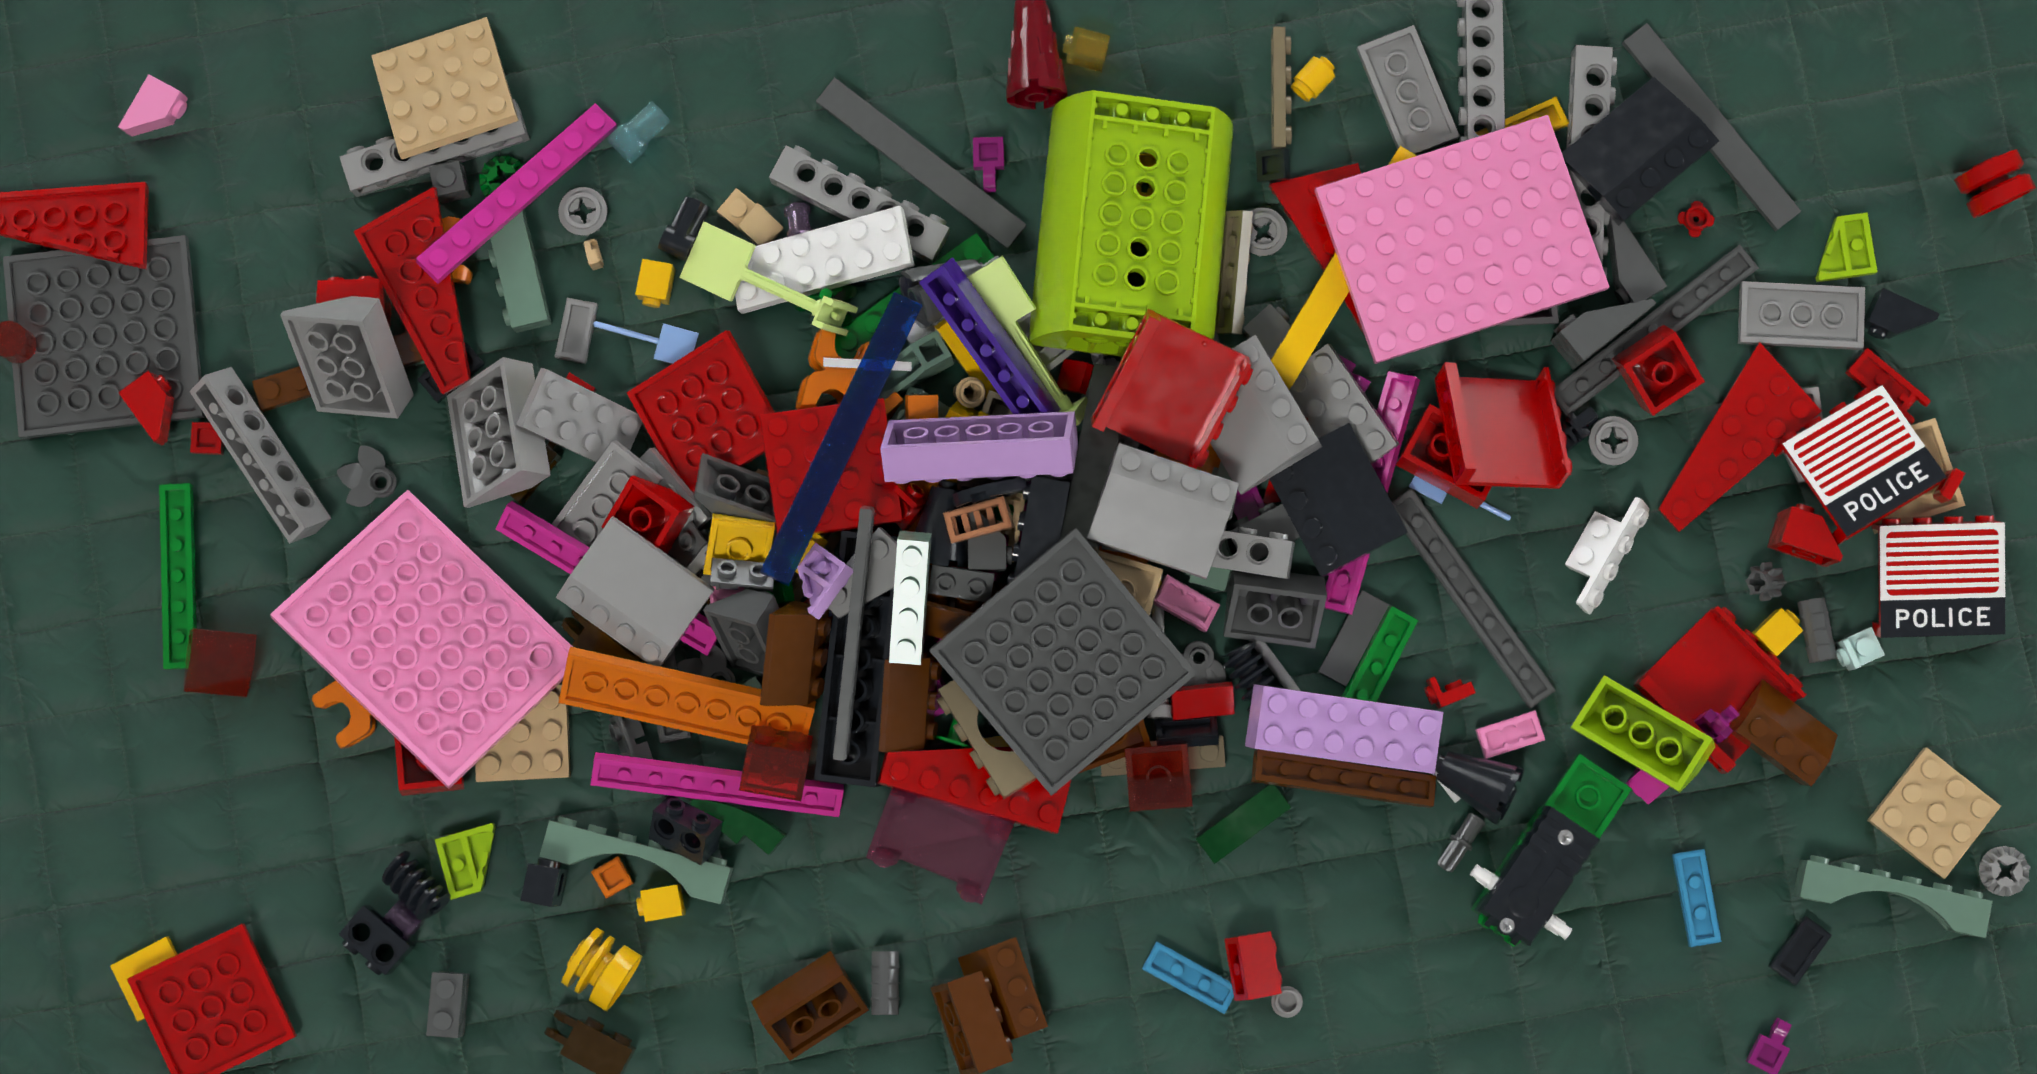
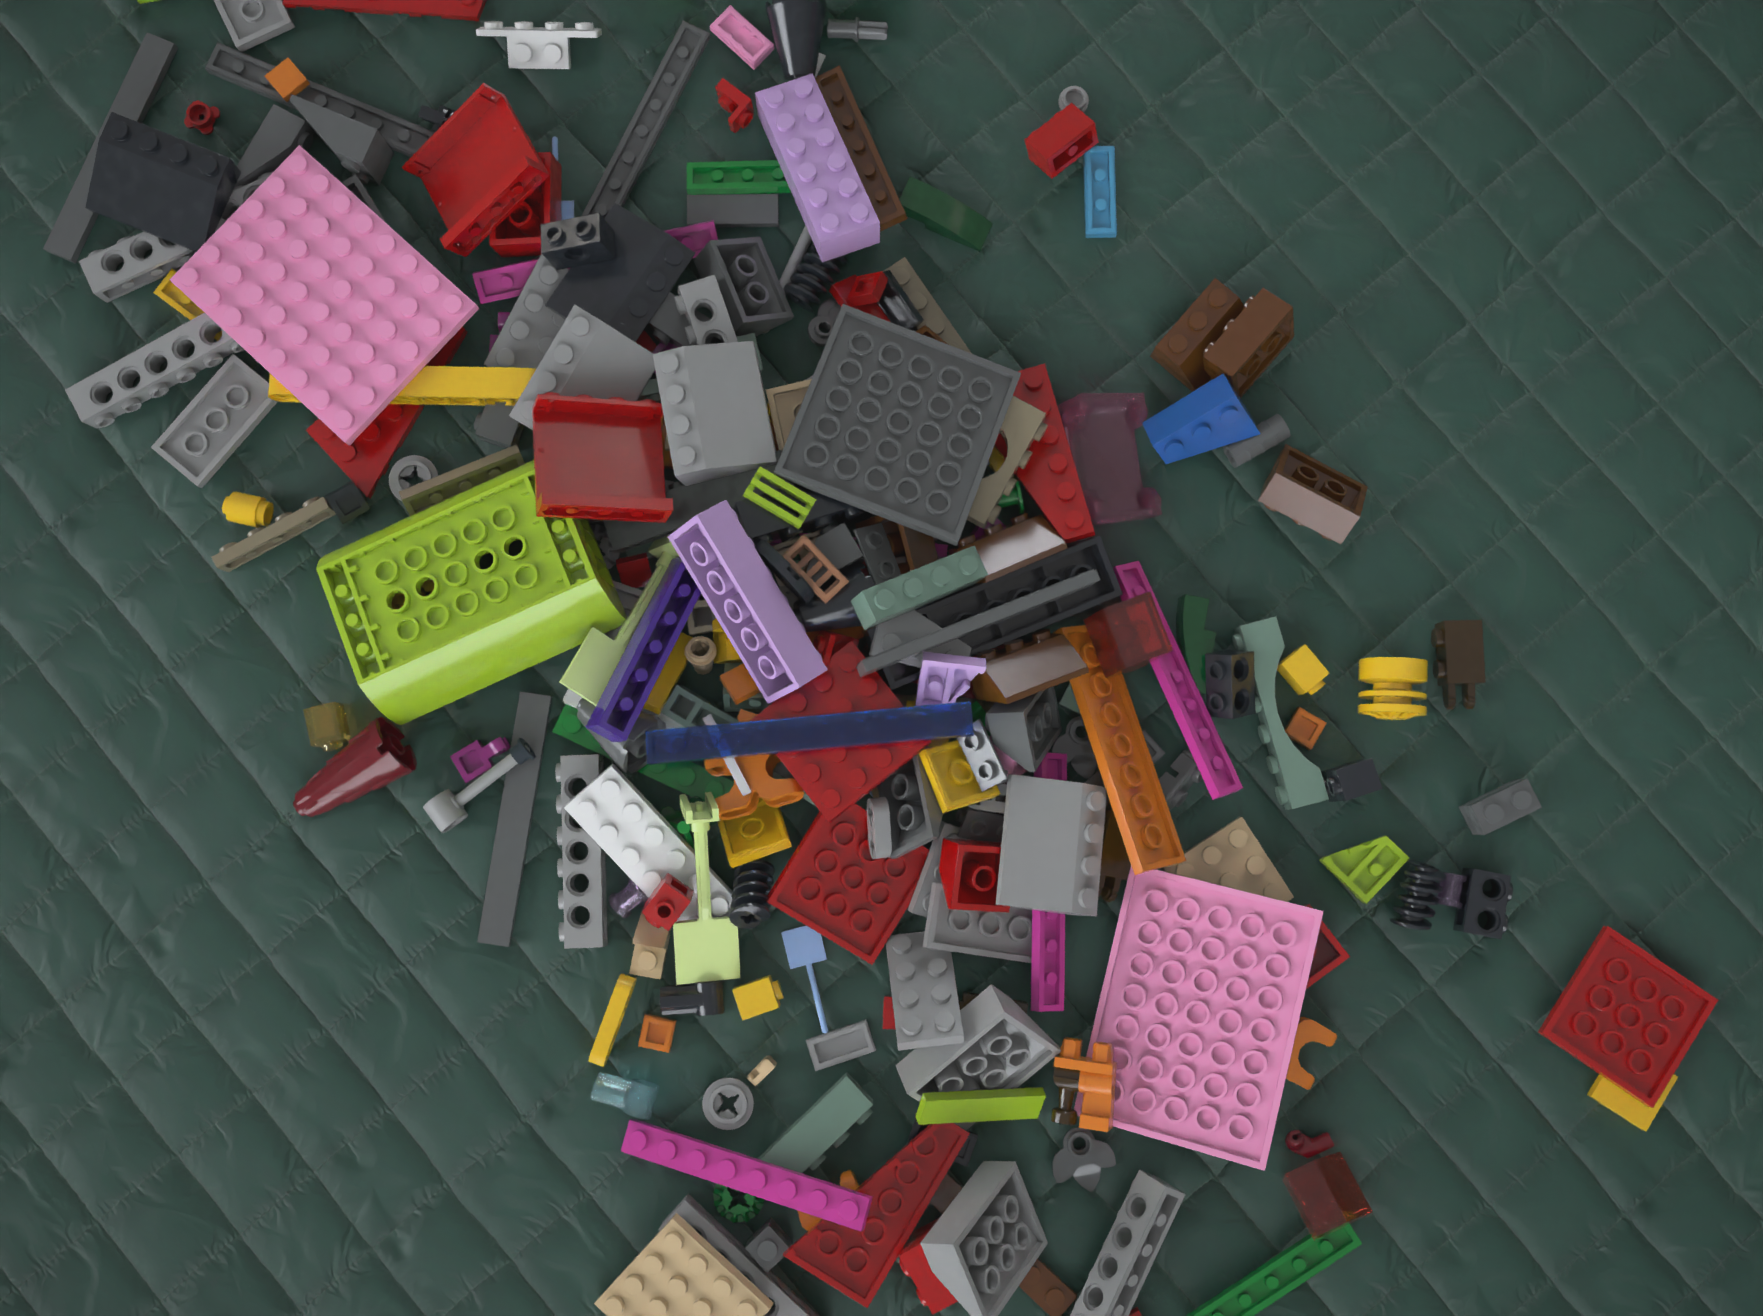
camera: 125 degrees left, 0 degrees up
clear red slope [1125,744,1193,812] -> none
bright pink plate [1153,574,1220,632] -> none
light grey gear [1588,416,1638,466] -> none
red brick [1612,324,1705,416] -> none
none -> orange tile [265,57,310,103]
none -> light grey piece [423,738,536,833]
none -> black brick [541,213,615,270]
none -> yellow beam [588,973,637,1067]
none -> orange tile [638,1014,677,1053]
none -> red brick [642,873,694,931]
none -> yellow tile [717,798,792,868]
none -> black piece [729,859,775,929]
none -> lime tile [743,466,816,529]
none -> red plate [848,271,888,307]
none -> light grey beam [867,797,892,859]
none -> lime tile [915,1087,1046,1125]
none -> orange hips [1051,1037,1117,1132]
none -> blue wedge [1142,373,1261,464]
none -> dark red arm [1285,1130,1334,1158]

